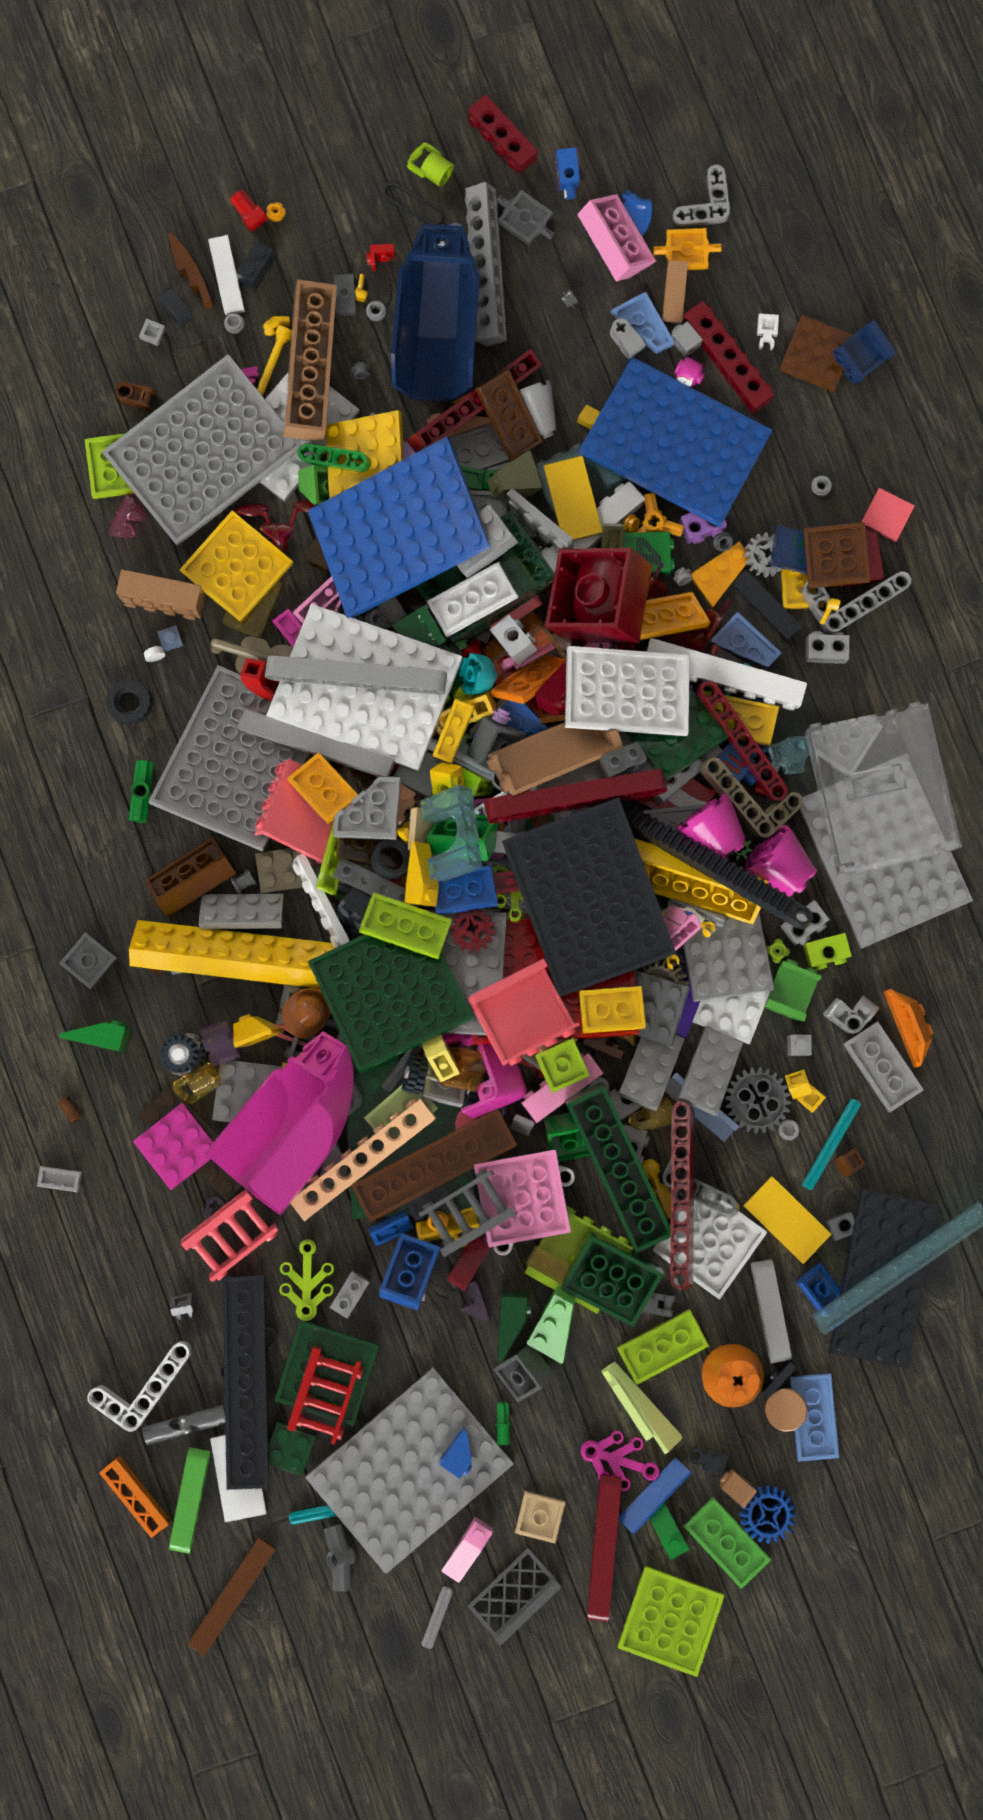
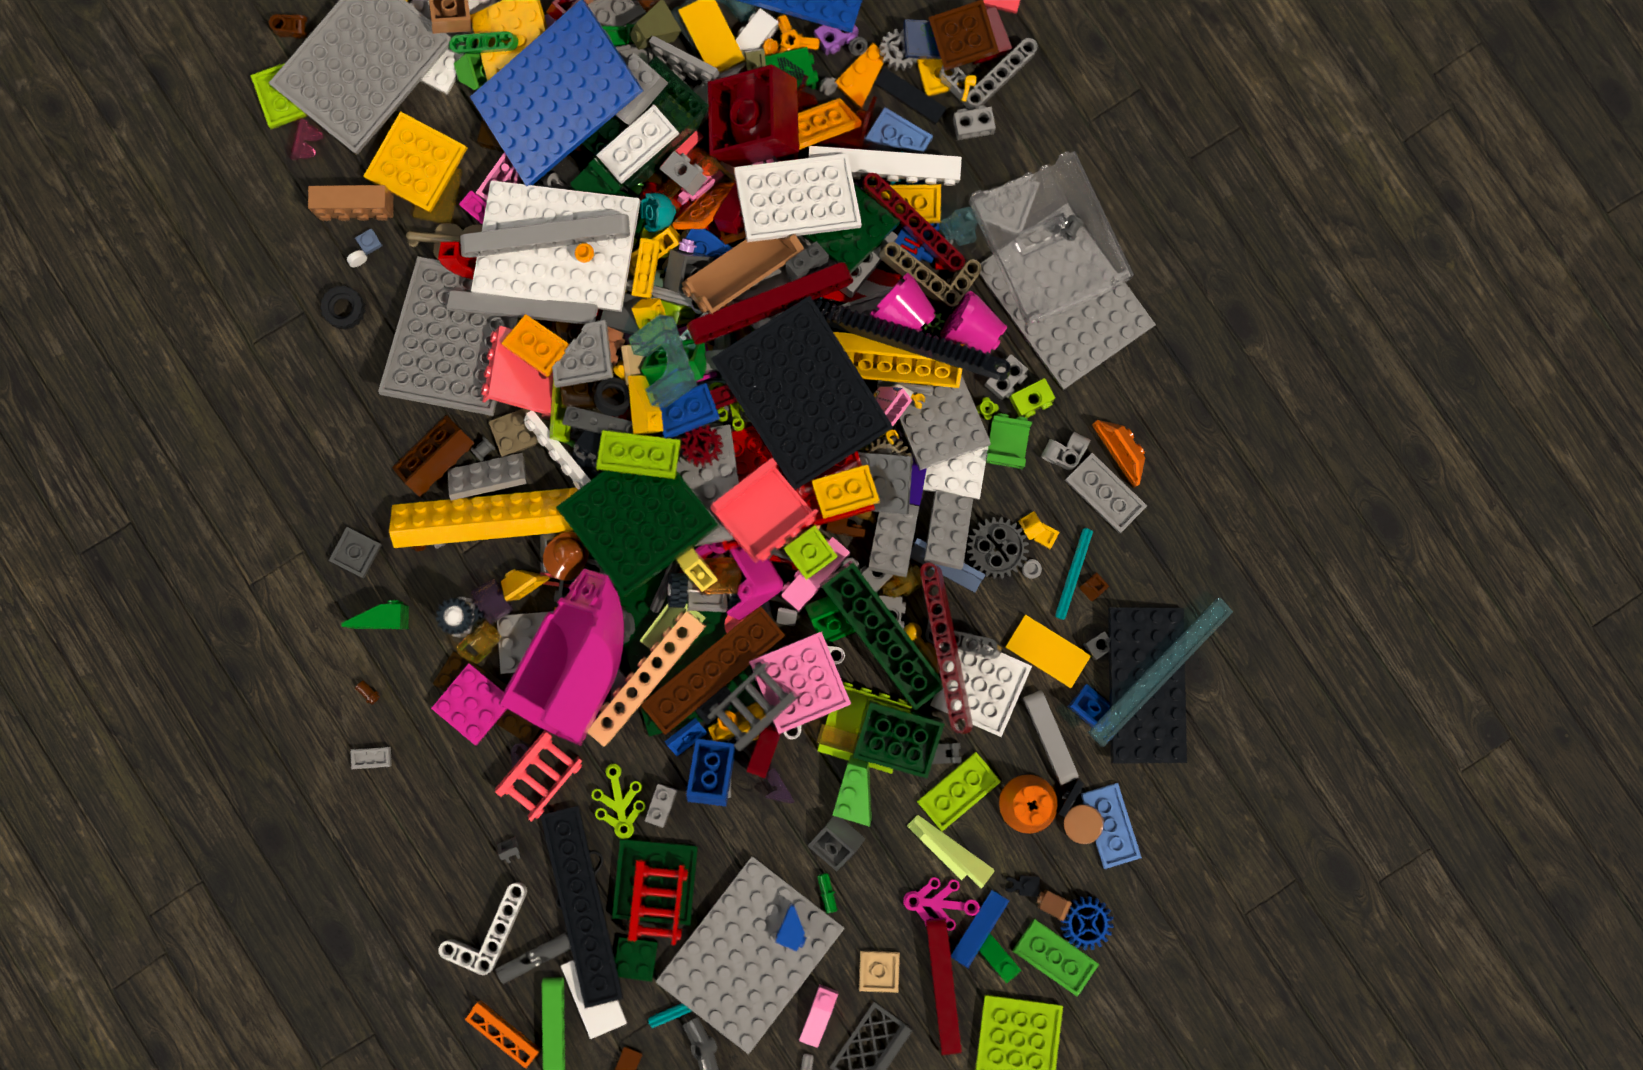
camera: 10 degrees left, 0 degrees up
green piece [129,760,154,823] -> none
dark red plant [234,500,317,552] -> none
dark green slope [497,1290,531,1362] -> none
light grey brick [787,1035,812,1056] -> none
none -> light orange plate [575,243,594,263]
none -> dark grey bush [1060,215,1084,241]

